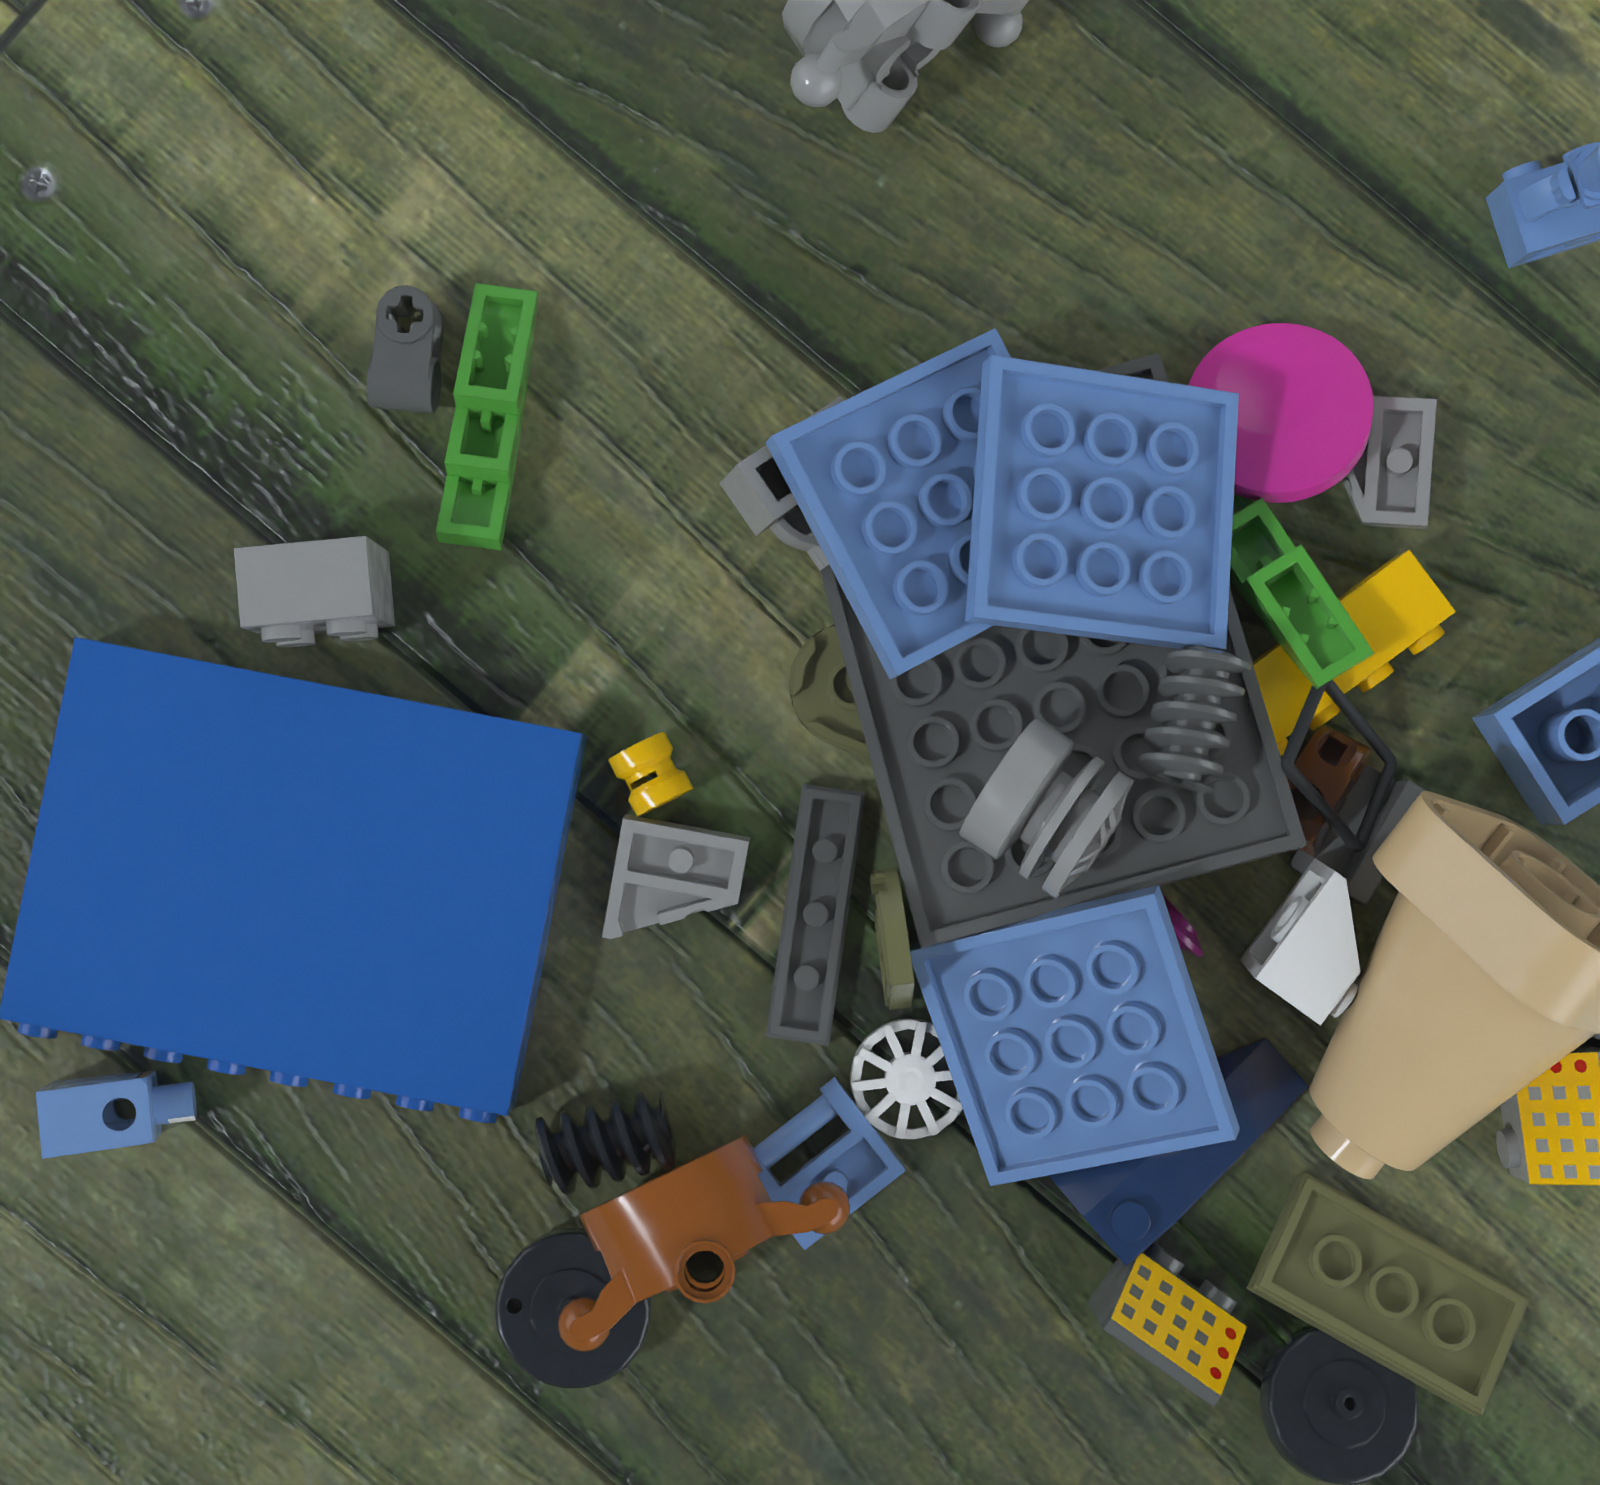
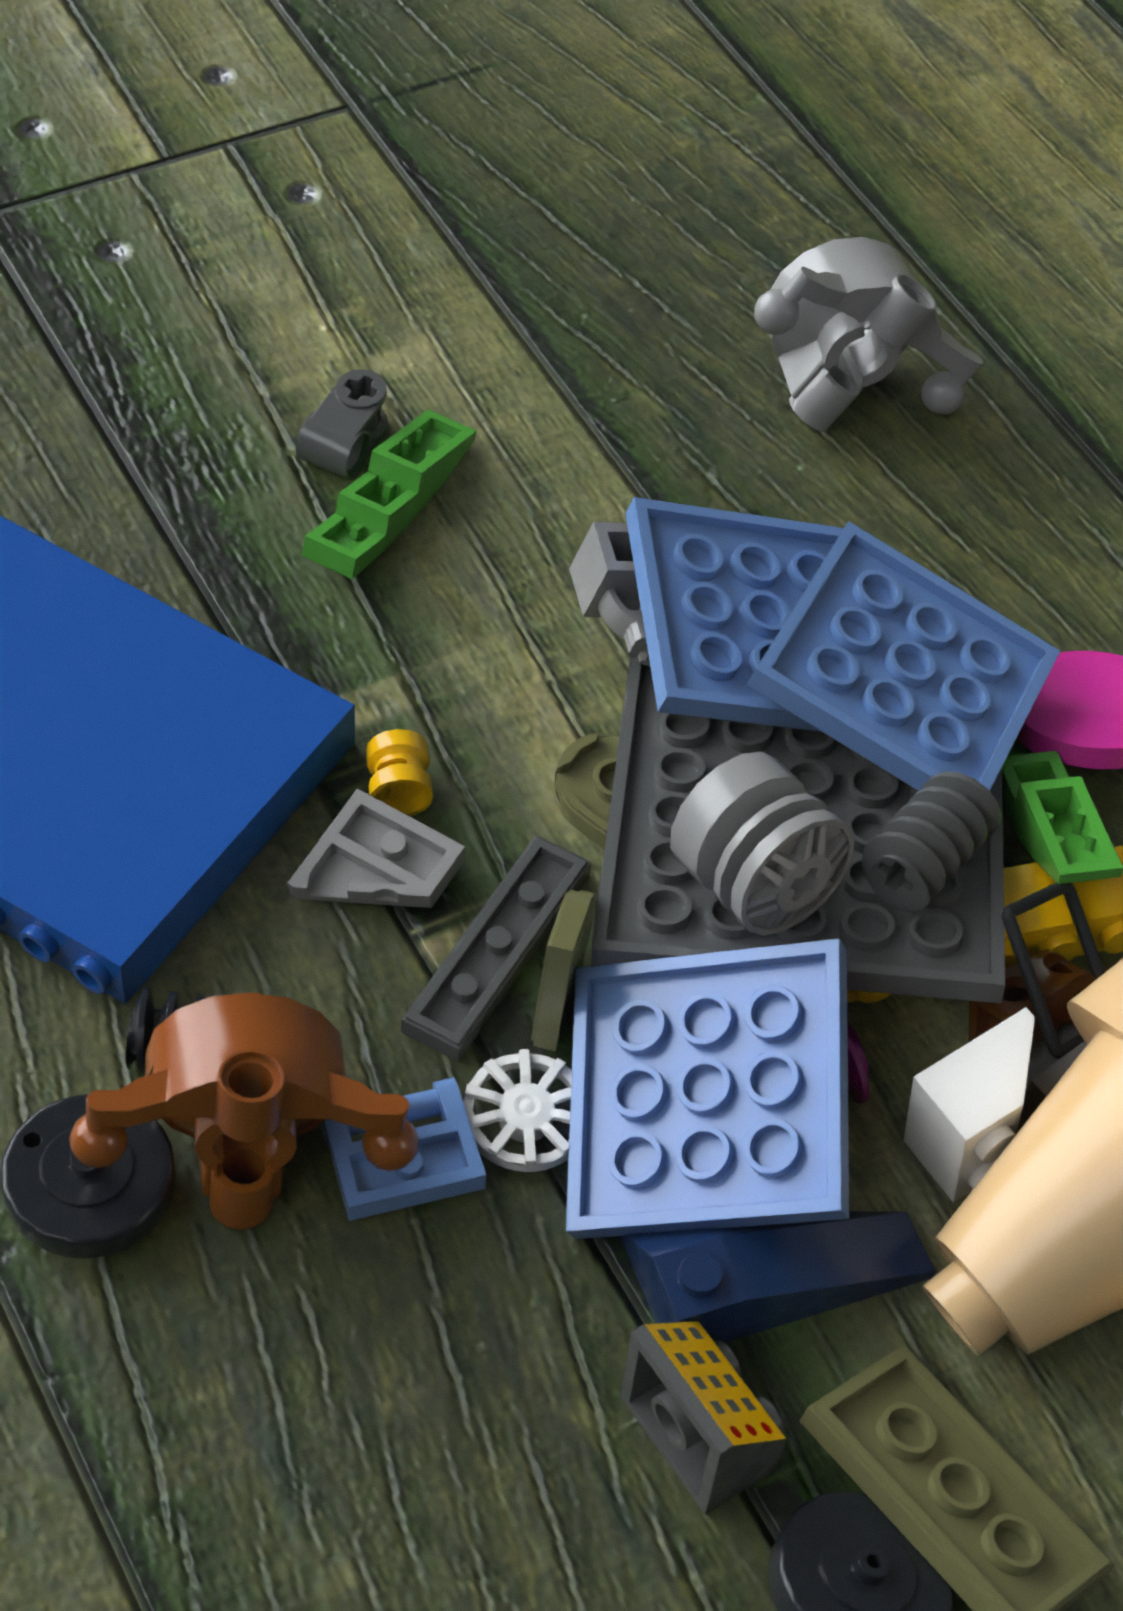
camera: 15 degrees right, 35 degrees down
light grey brick [234,536,395,647] -> none

